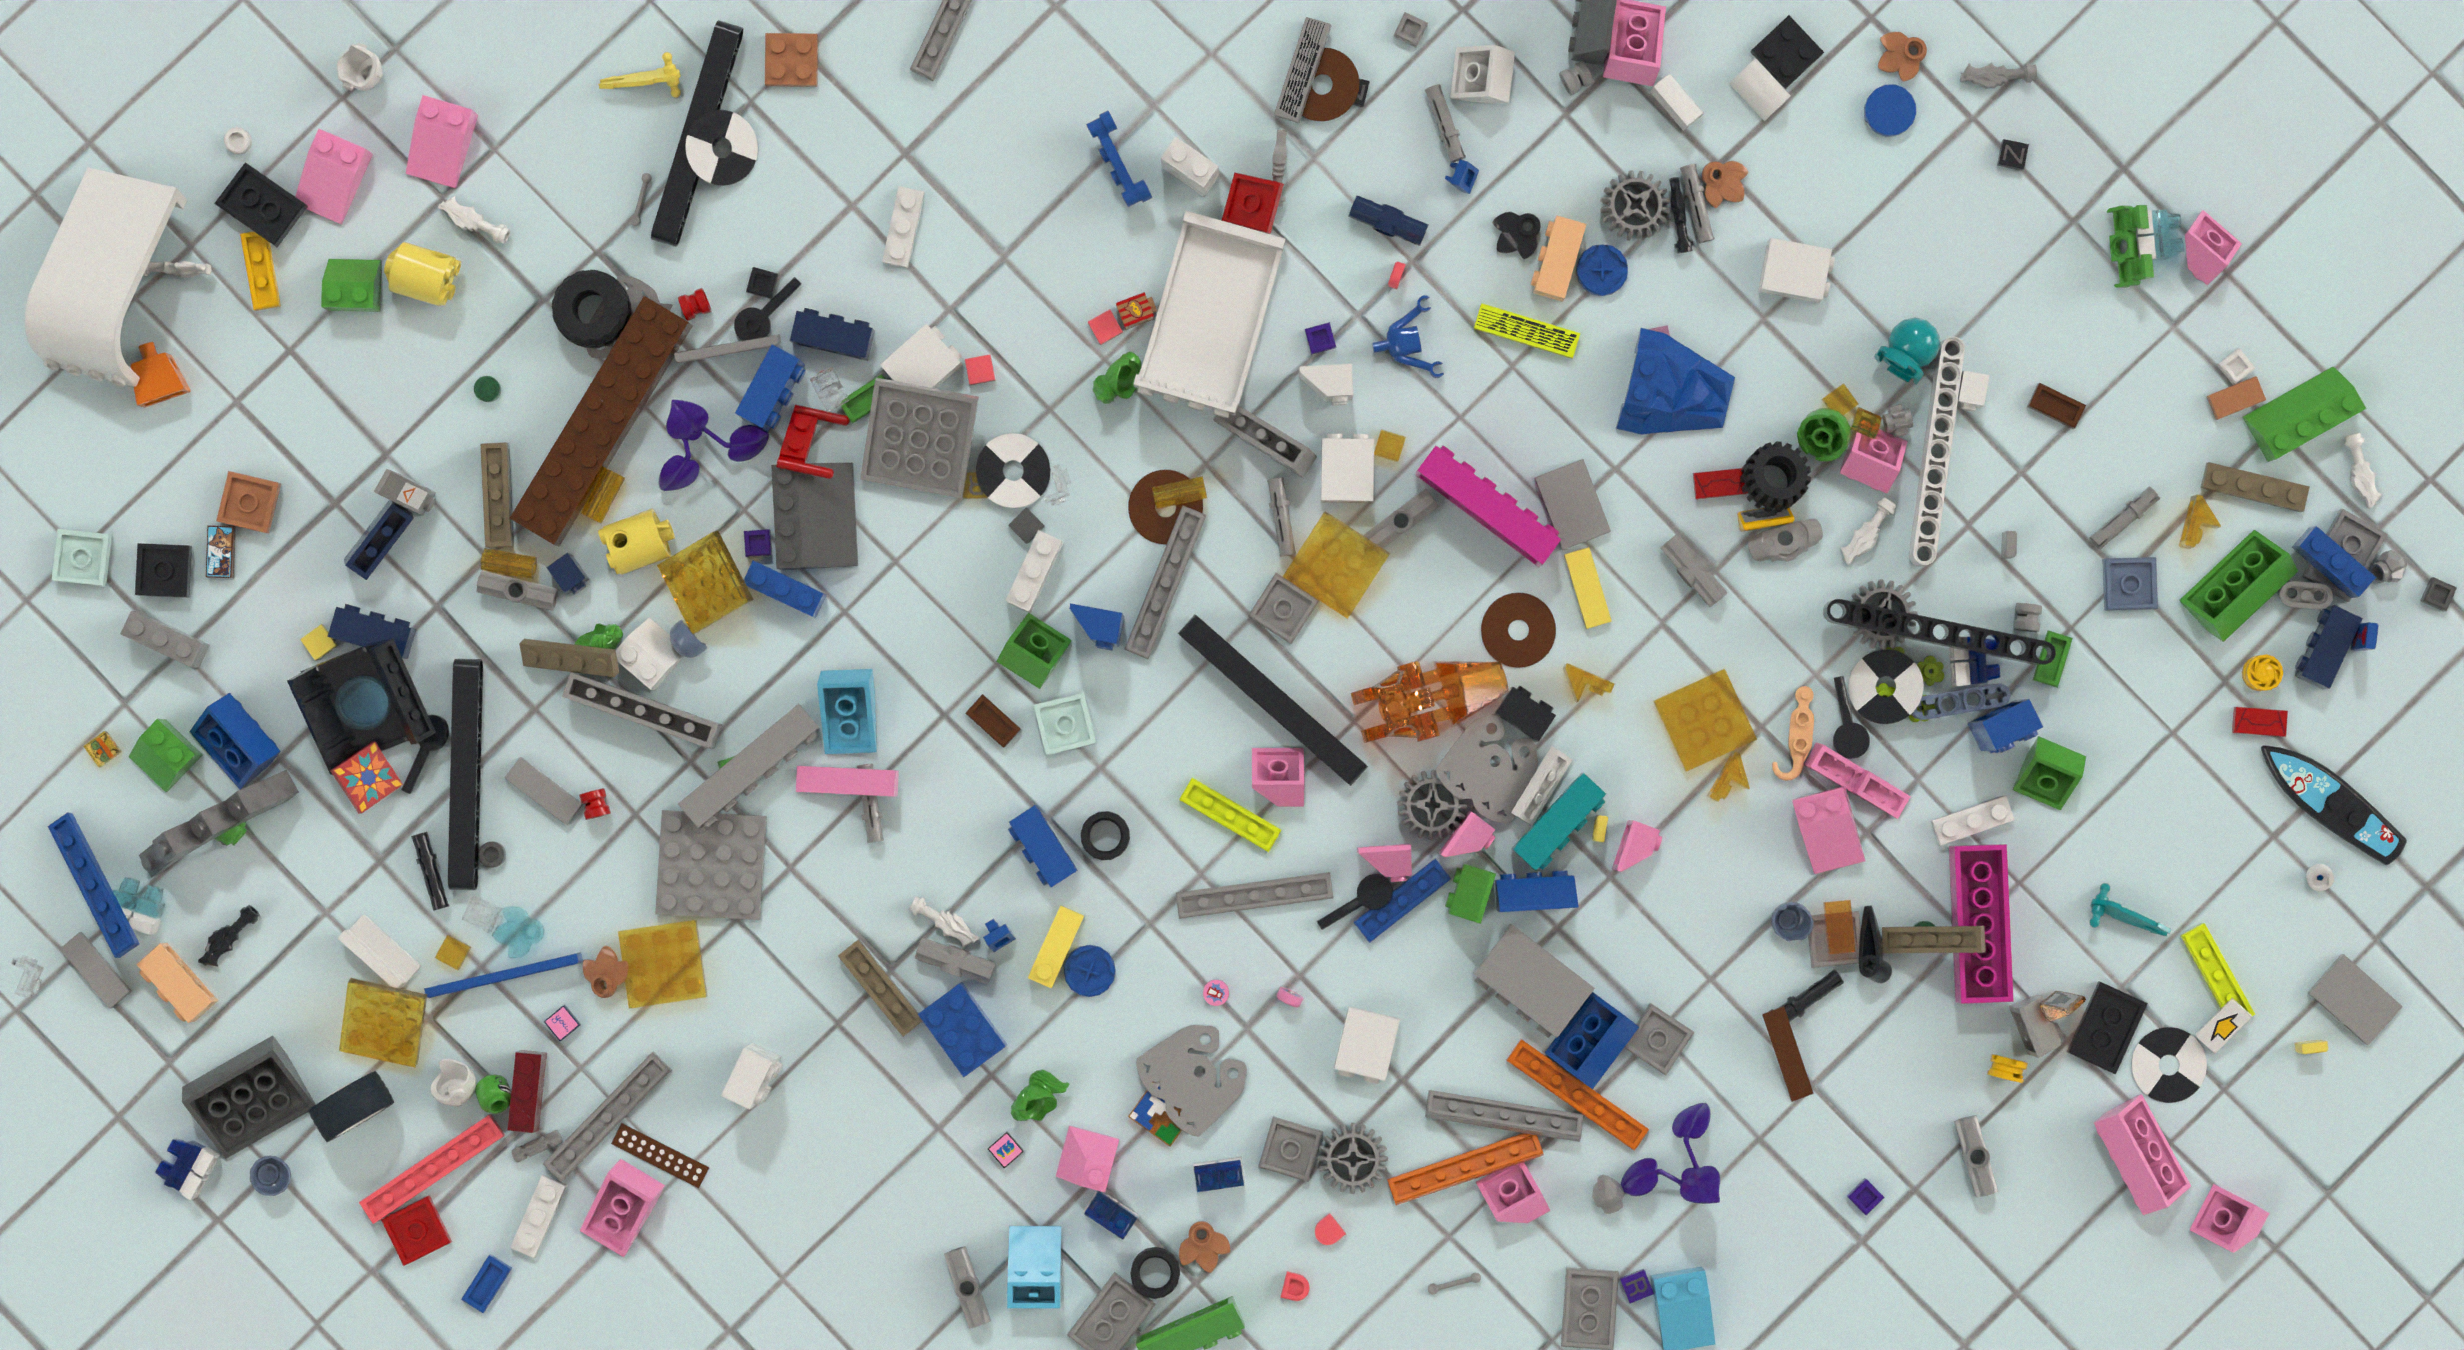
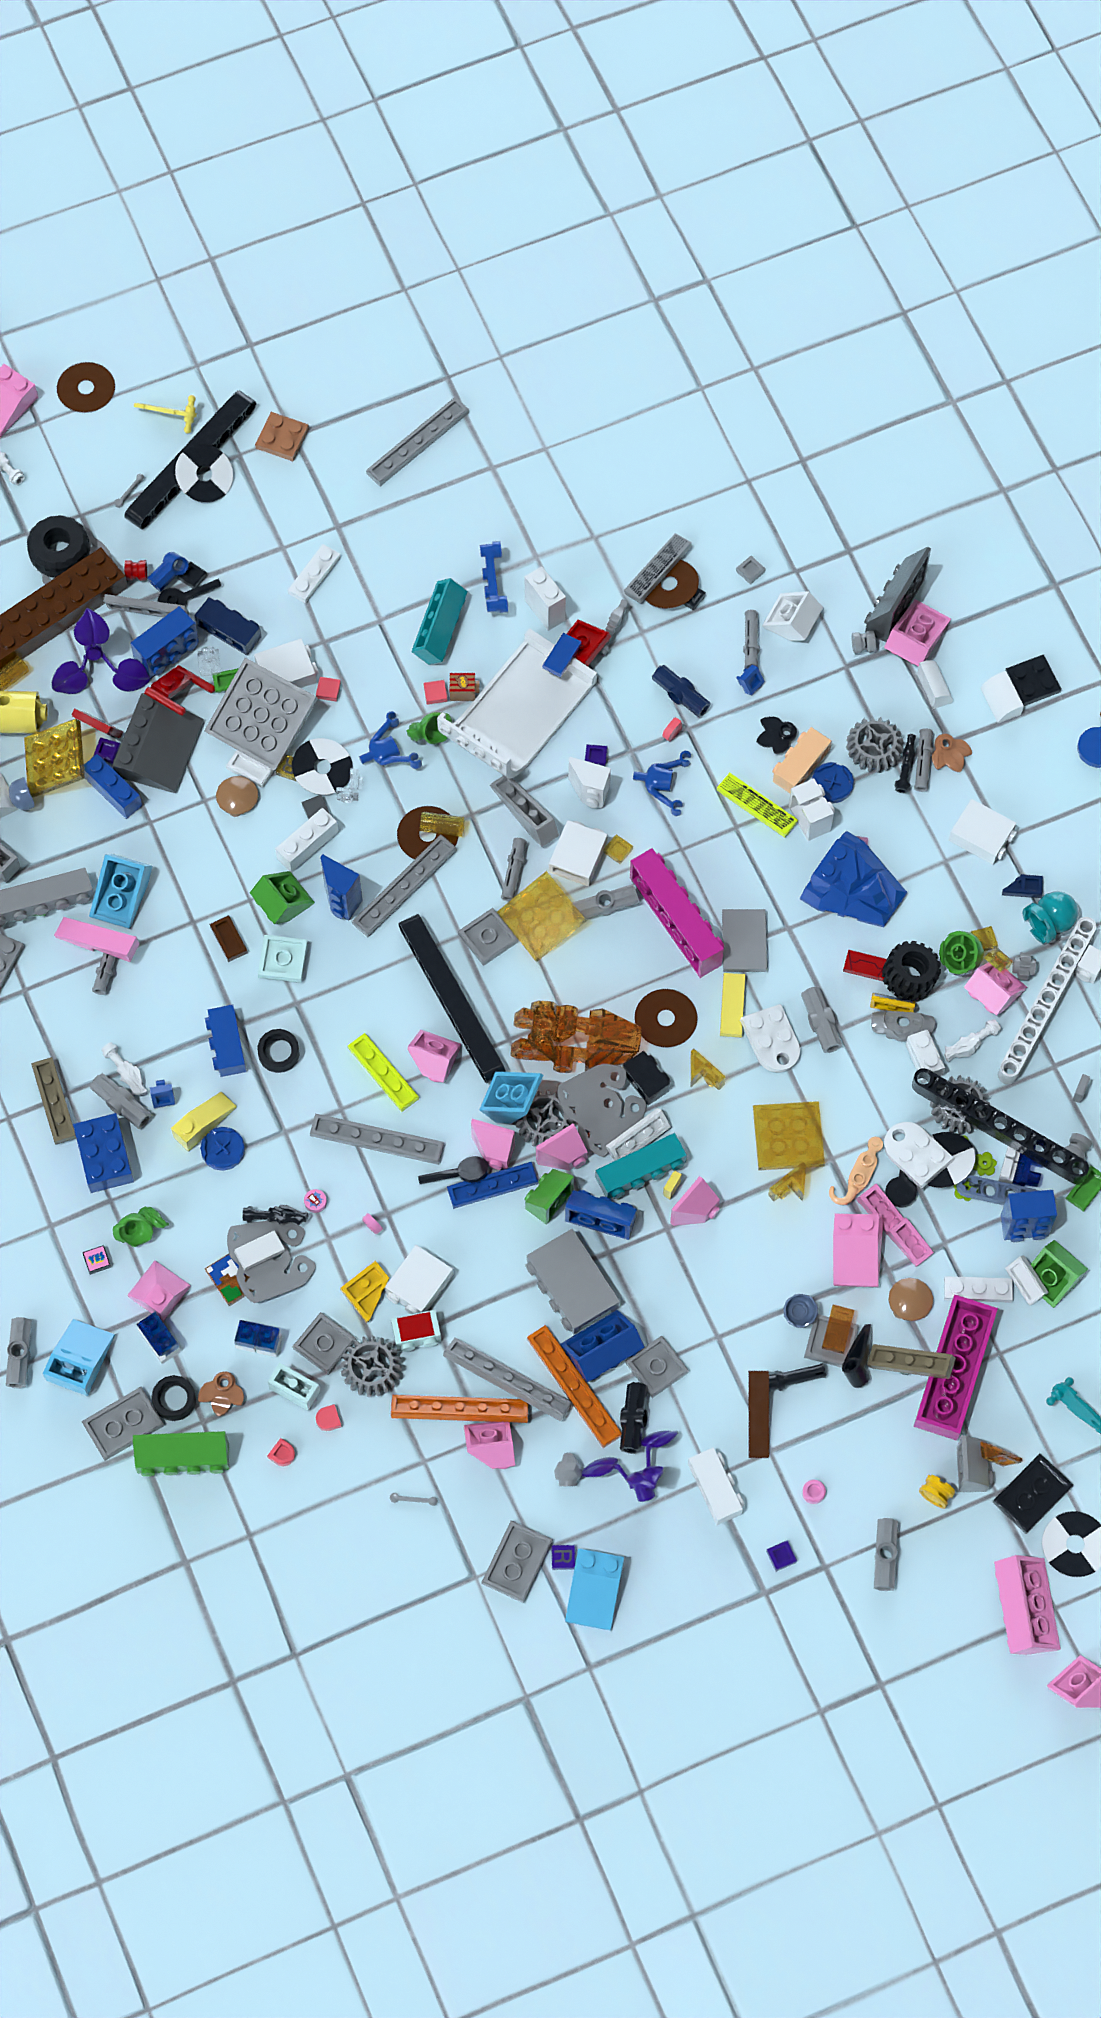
camera: 20 degrees right, 20 degrees down
none -> reddish brown sticker [57,362,115,413]
none -> red tile [71,708,124,738]
none -> blue piece [147,552,188,592]
none -> medium nougat dish [216,776,258,817]
none -> white tile [226,750,274,788]
none -> white tile [234,1231,285,1271]
none -> black piece [242,1205,309,1226]
none -> light aqua brick [268,1363,320,1411]
none -> yellow wing [340,1260,389,1323]
none -> blue piece [359,711,422,769]
none -> brick [391,1310,441,1352]
none -> teal brick [411,578,468,665]
none -> medium azure slope [479,1072,544,1124]
none -> blue tile [542,633,582,678]
none -> black piece [620,1382,648,1454]
none -> white brick [688,1447,744,1525]
none -> white plate [740,1004,800,1073]
none -> white piece [788,778,835,841]
none -> bright pink tile [802,1480,826,1504]
none -> white plate [884,1122,954,1189]
none -> medium nougat dish [888,1278,933,1321]
none -> white brick [906,1030,945,1083]
none -> dark blue tile [1002,874,1043,898]
none -> white tile [1005,1255,1049,1306]

